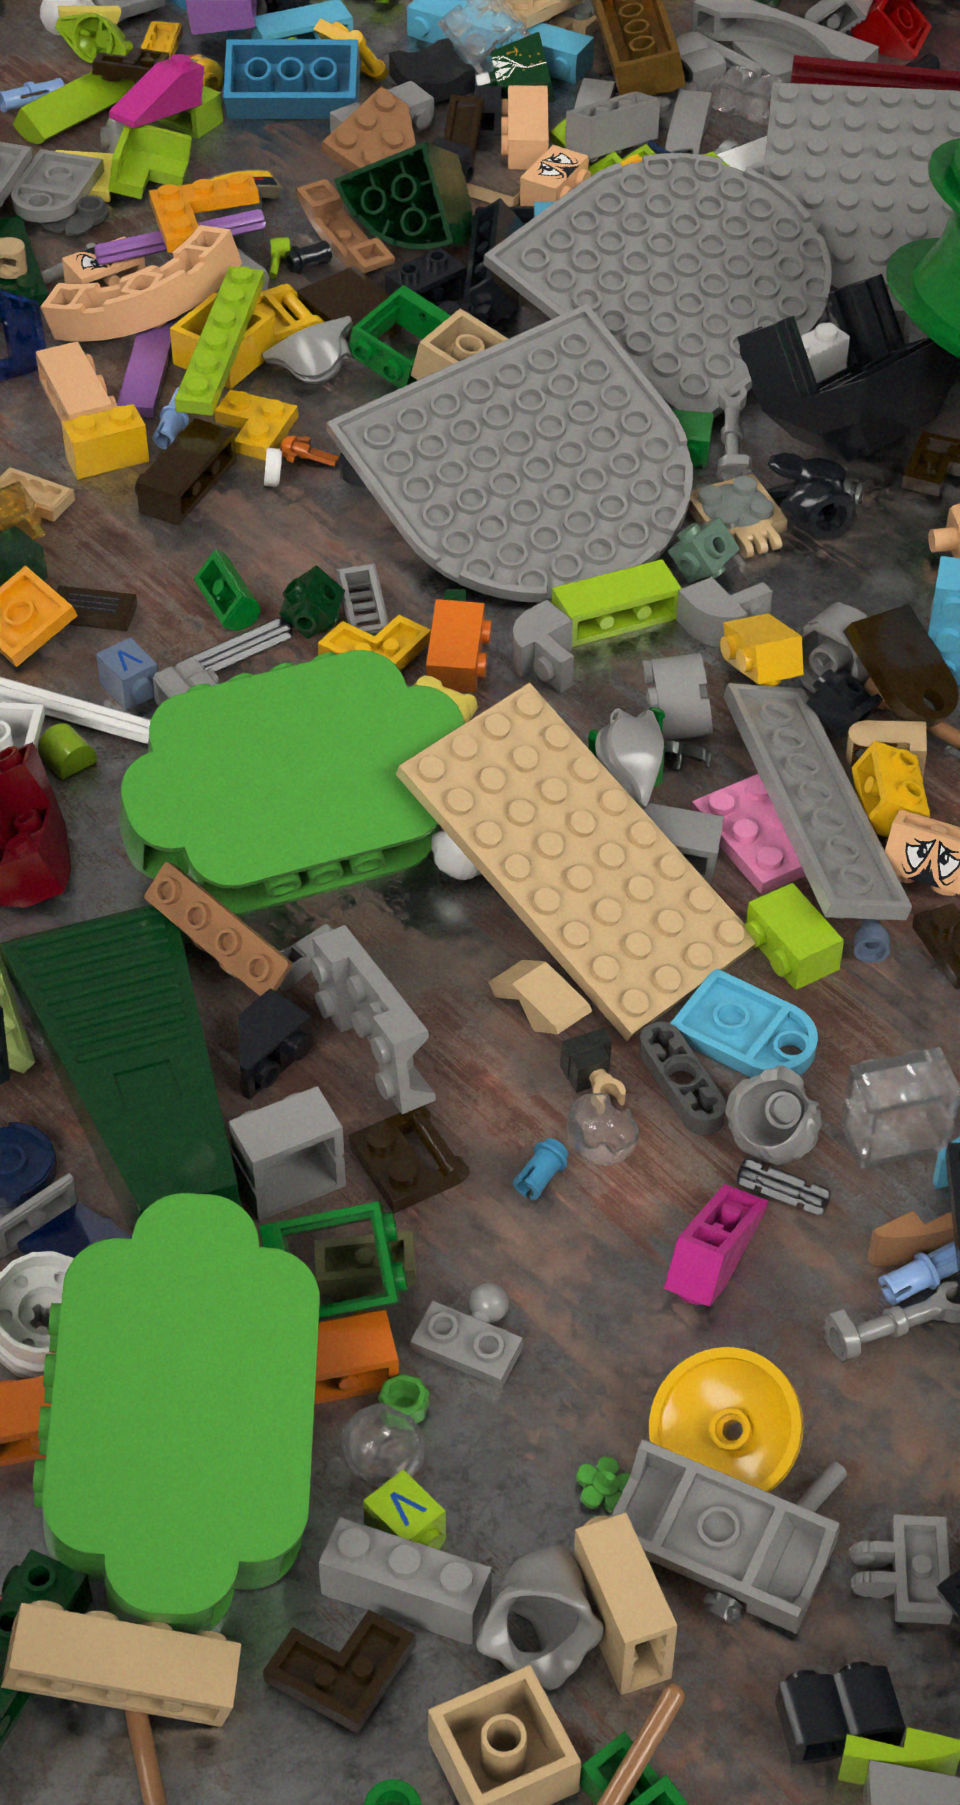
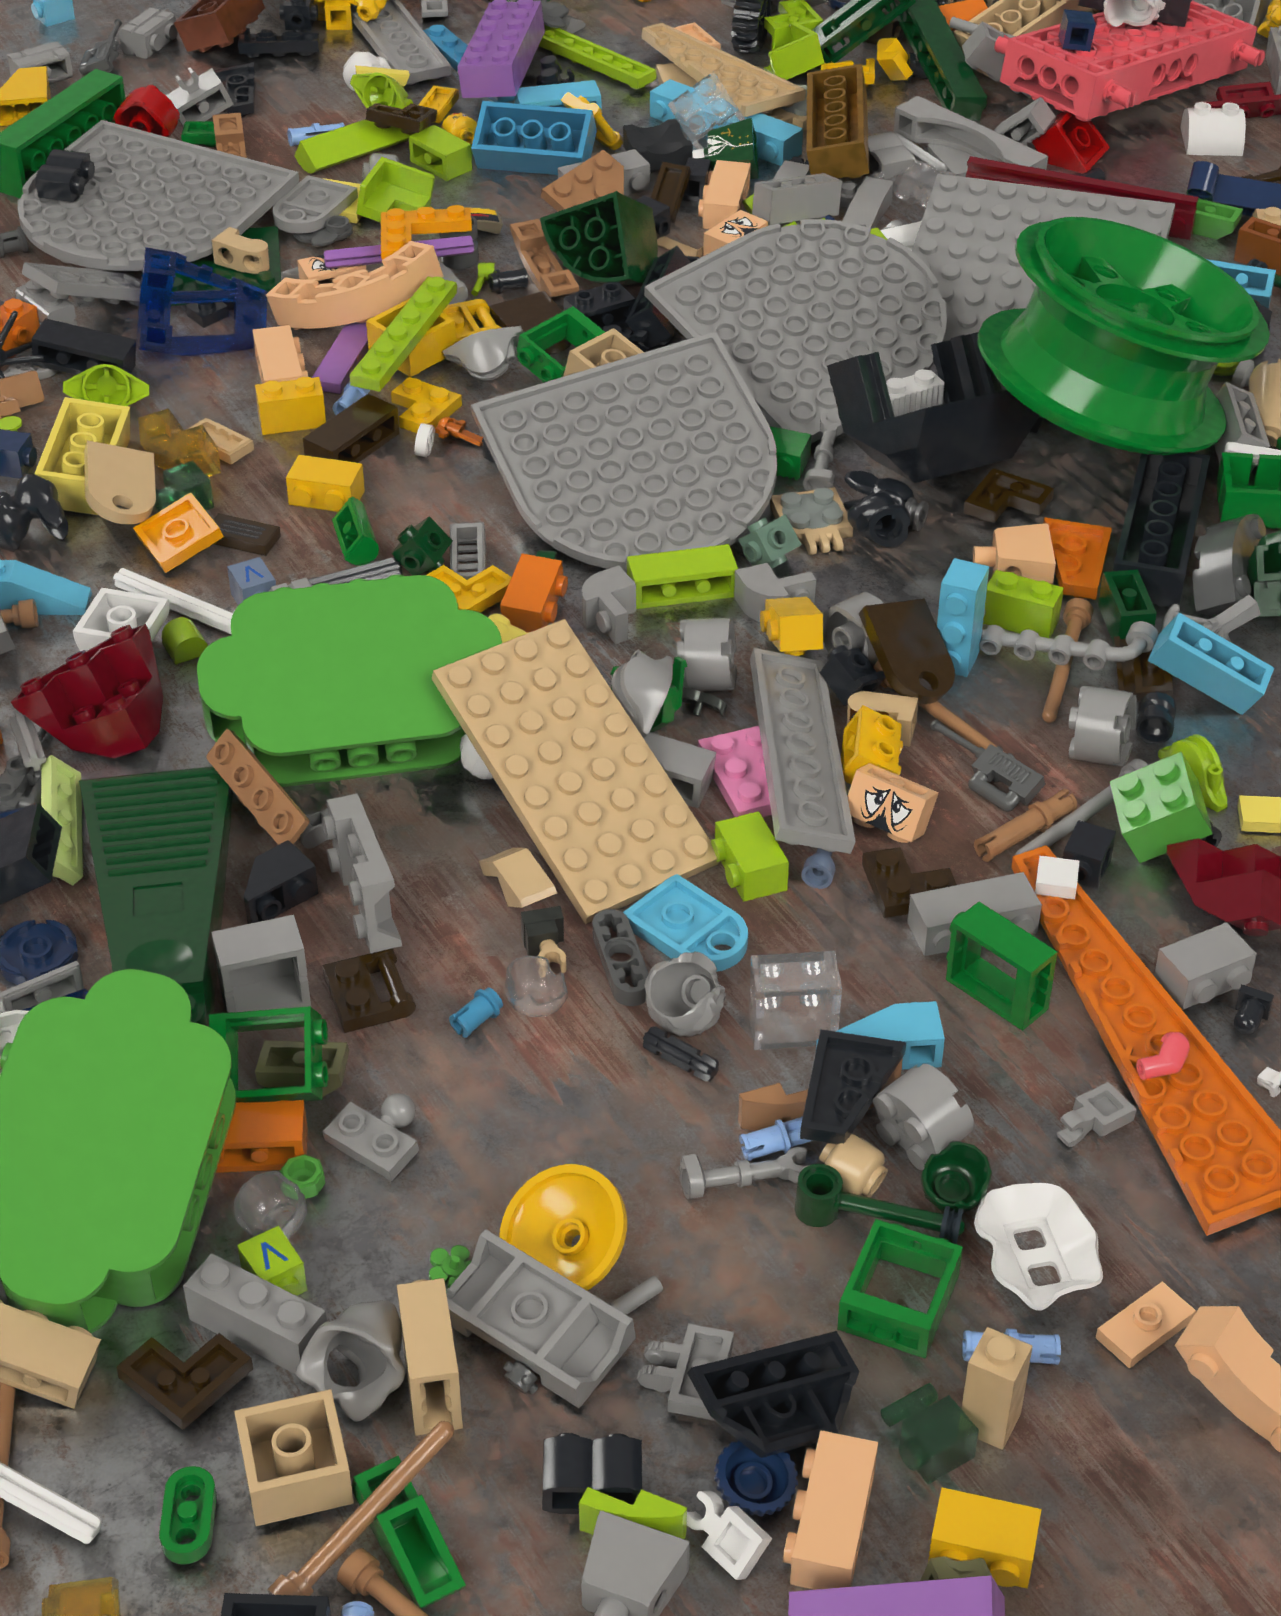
camera: 10 degrees right, 5 degrees down
dark pink slope [109,54,204,128] -> none
dark pink slope [664,1184,769,1307] -> none
none -> yellow brick [286,455,365,512]

